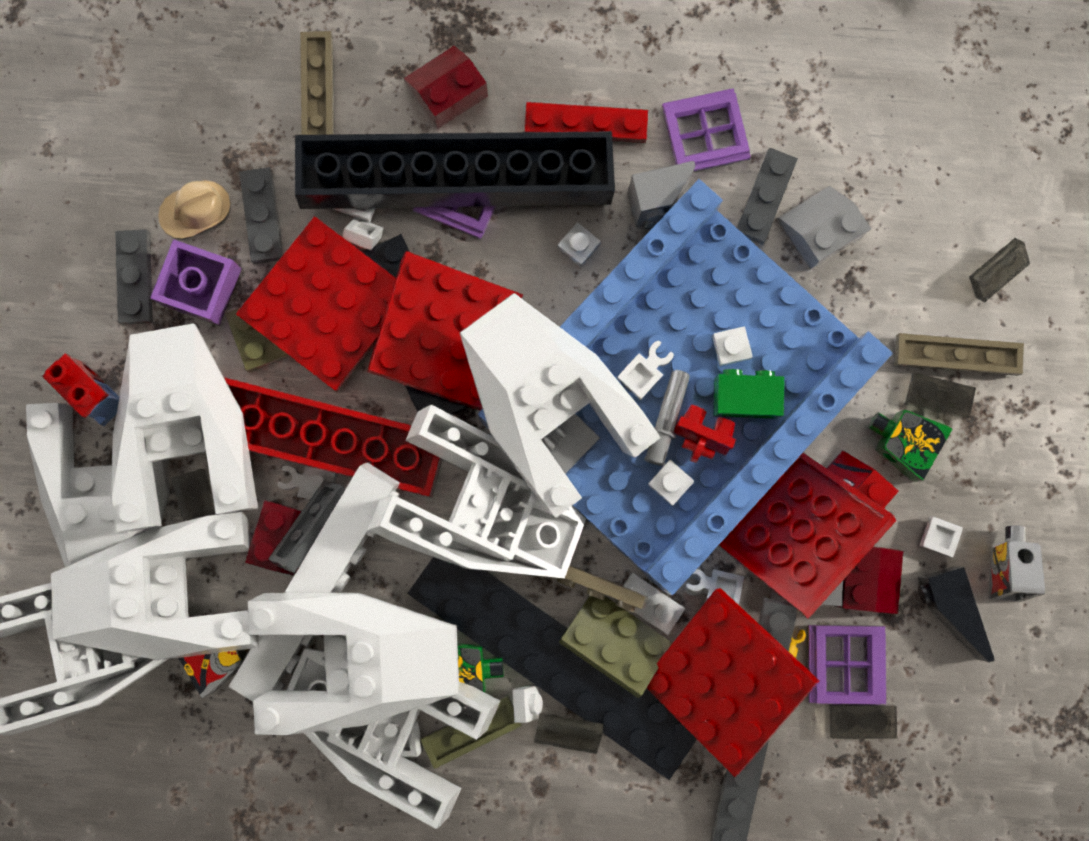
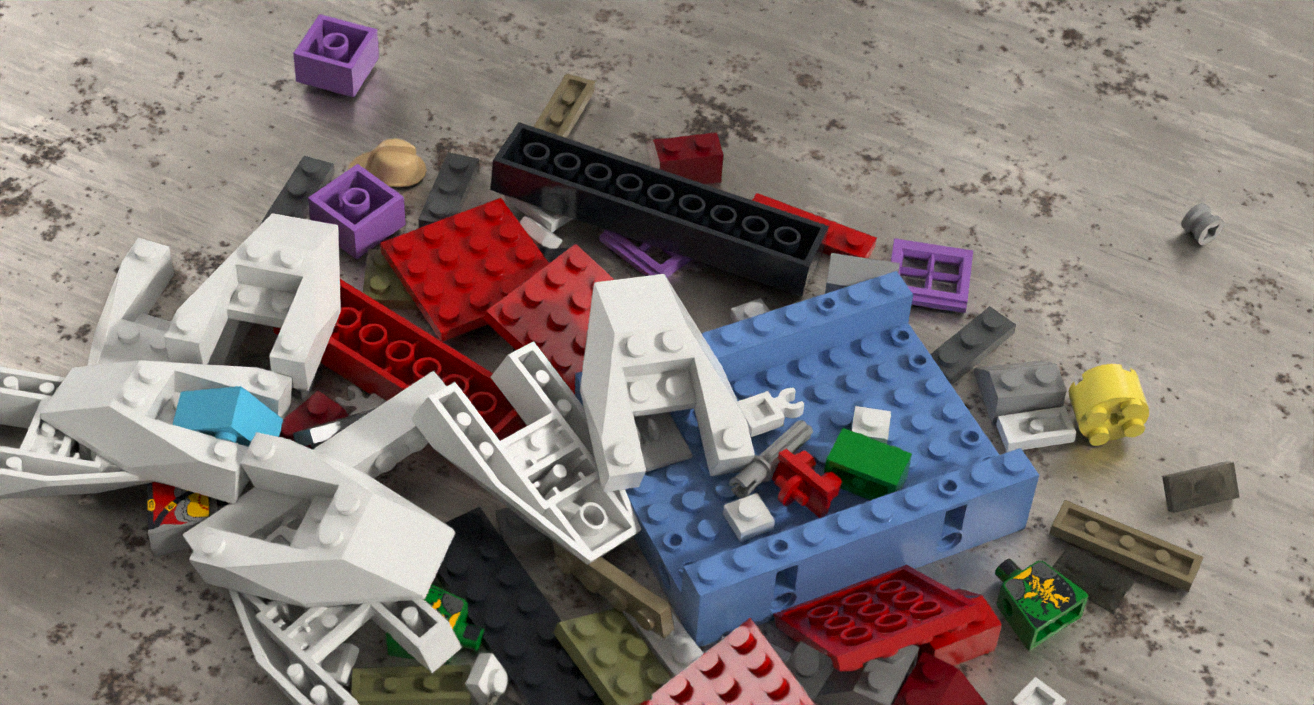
camera: 25 degrees right, 35 degrees down
red hips [42,353,119,426] -> none
none -> medium azure brick [172,386,283,447]
none -> medium lavender brick [293,14,379,97]
none -> white plate [996,406,1077,452]
none -> light yellow brick [1069,364,1149,446]

